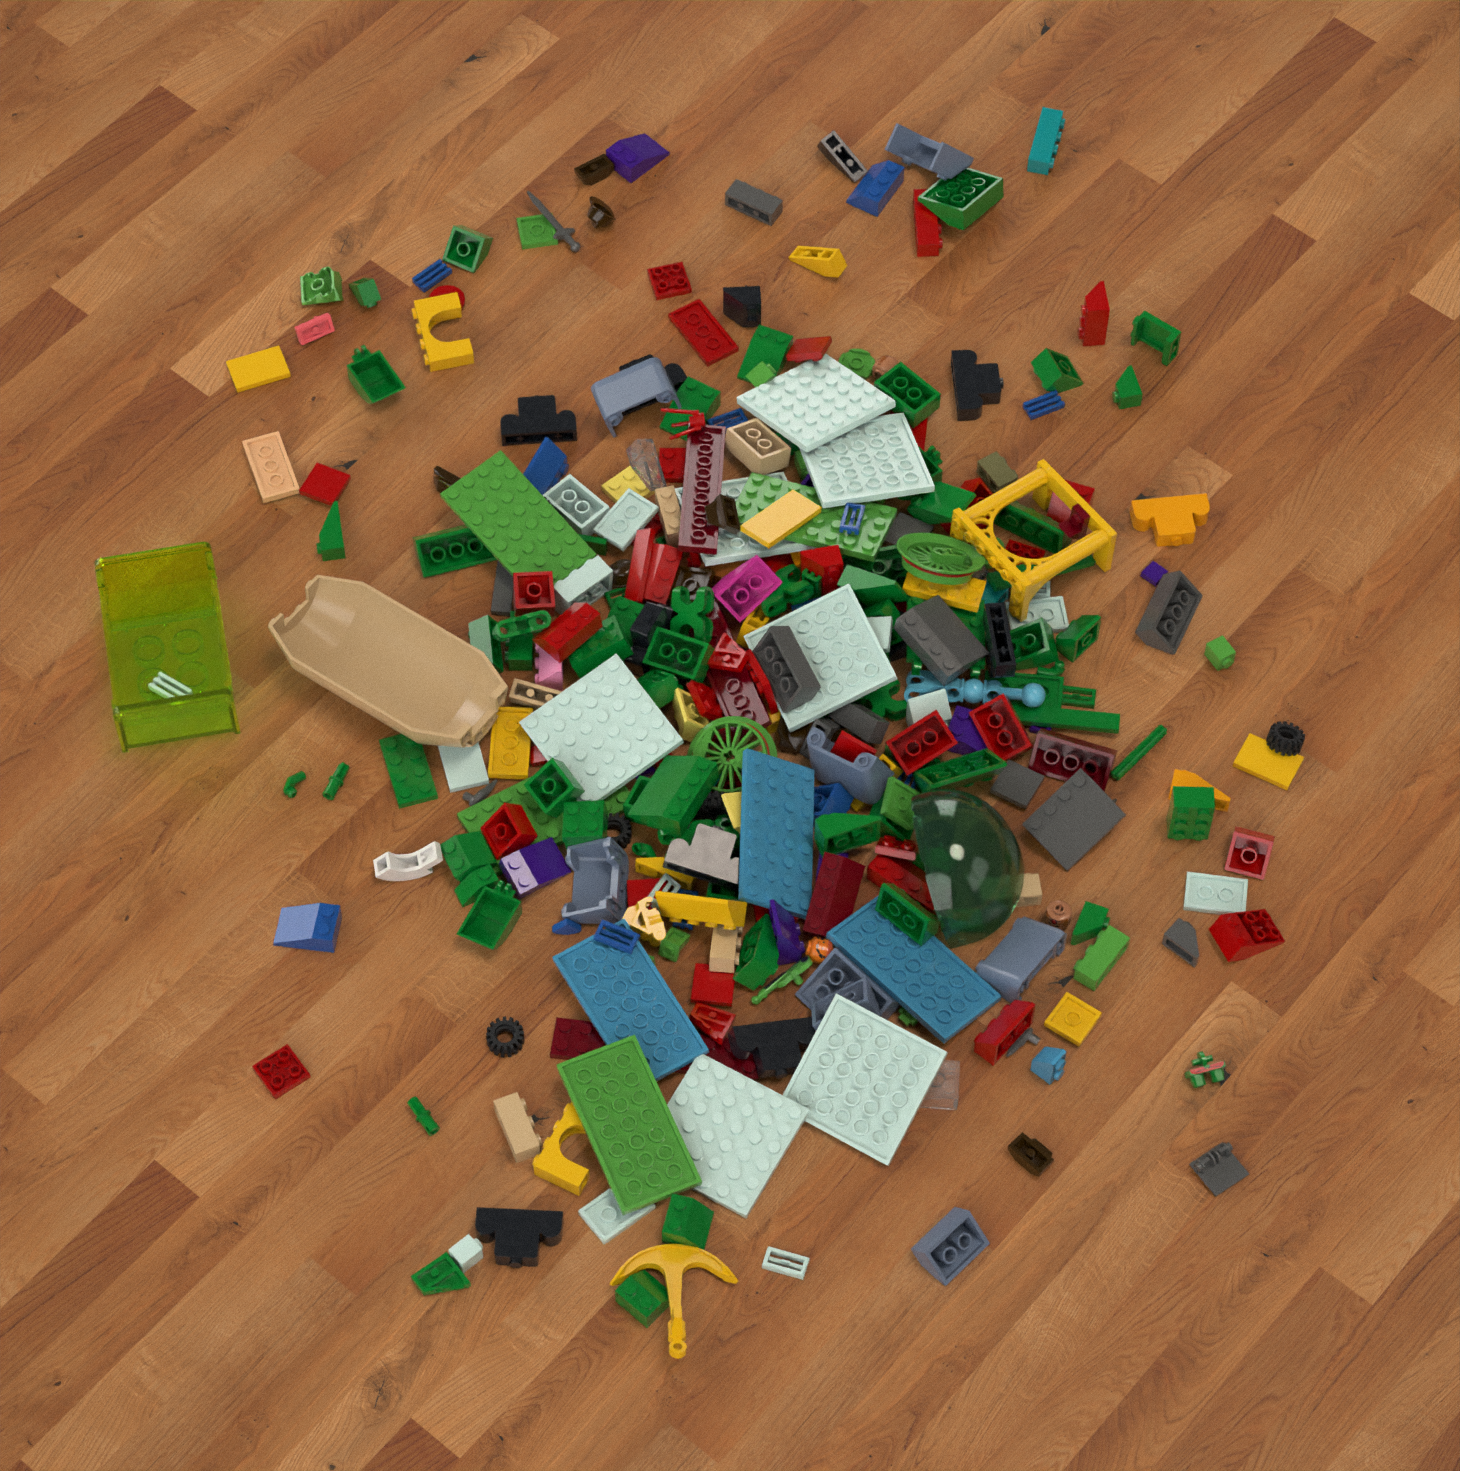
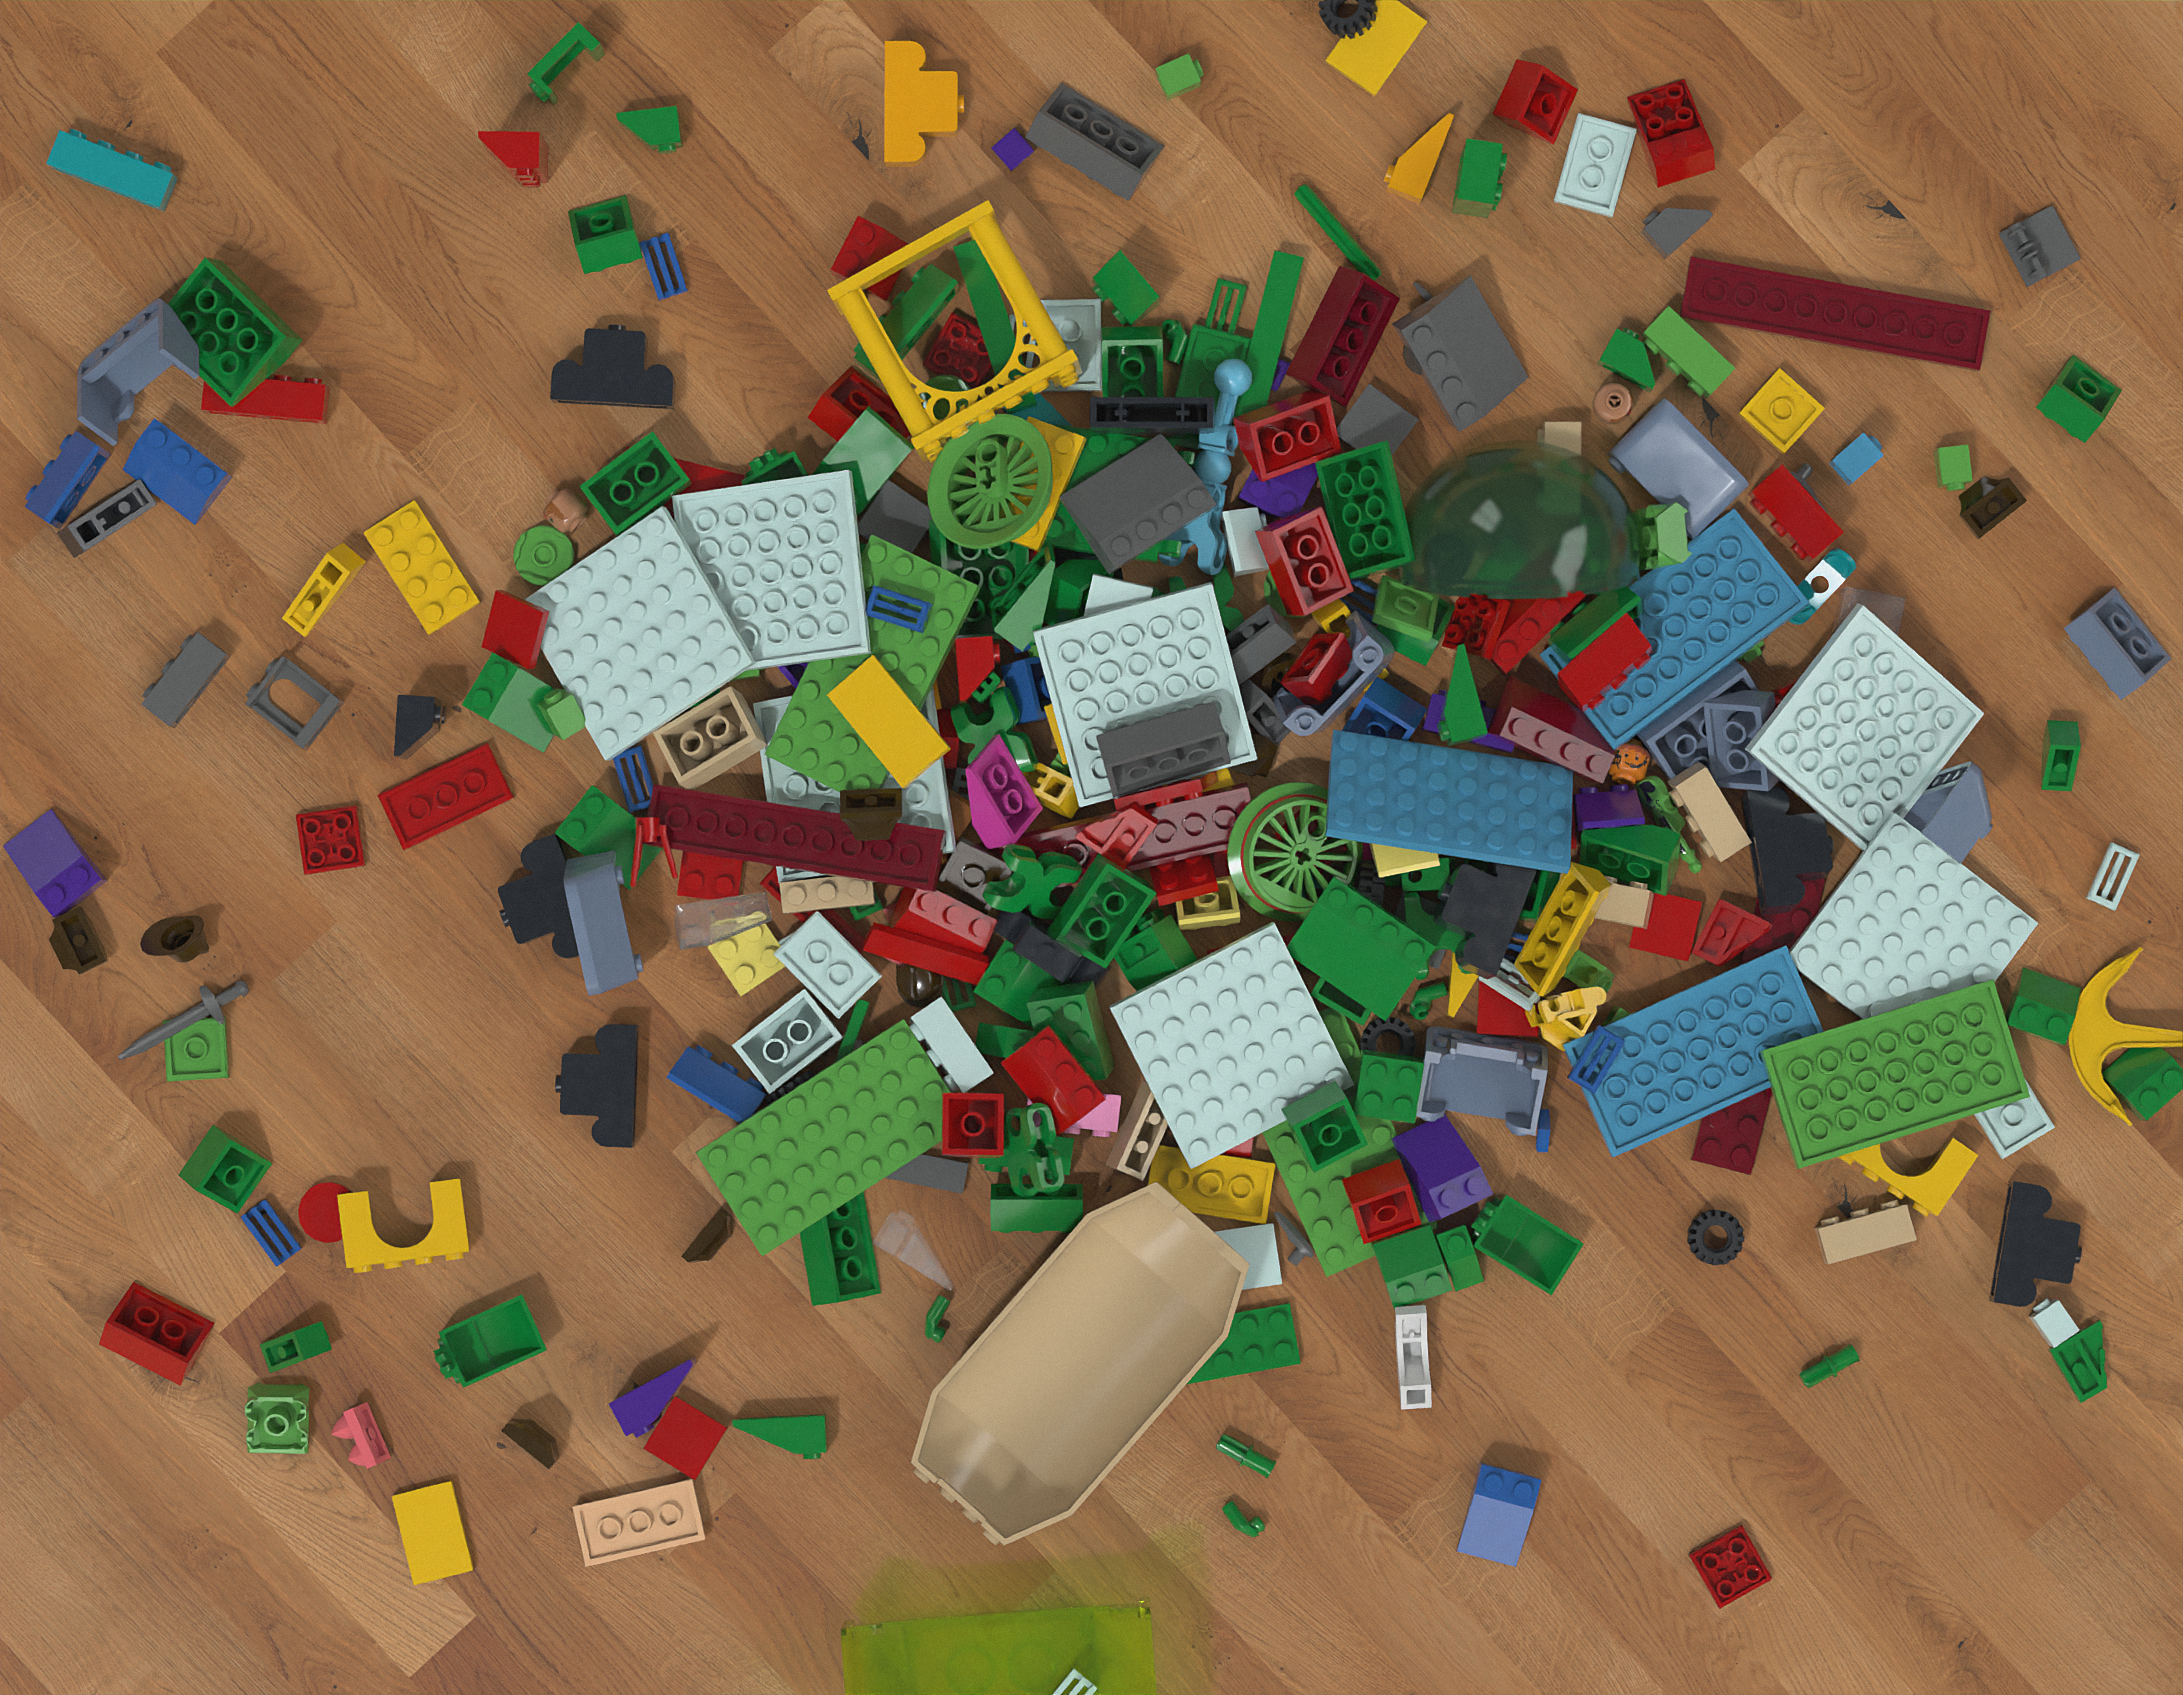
camera: 80 degrees left, 30 degrees up
olive brick [976,451,1018,493] -> none
dark red slope [1058,503,1090,540] -> none
green hips [1184,1051,1226,1088] -> none
none -> blue slope [25,431,111,529]
none -> red slope [99,1282,215,1386]
none -> dark grey panel [245,656,344,750]
none -> yellow plate [363,500,481,636]
none -> dark brown slope [501,1419,559,1469]
none -> dark purple slope [609,1357,697,1438]
none -> clear slope [872,1209,954,1291]
none -> green arm [924,1295,950,1343]
none -> red slope [1557,613,1652,713]
none -> bright green slope [1633,502,1692,571]
none -> tan brick [1668,762,1752,862]
none -> dark red plate [1679,256,1991,371]
none -> teal piece [1789,548,1856,625]
none -> sand blue windscreen [1903,761,1993,864]
none -> bright green brick [1933,445,1973,492]
none -> green slope [2036,355,2122,443]
none -> green slope [2041,720,2081,791]

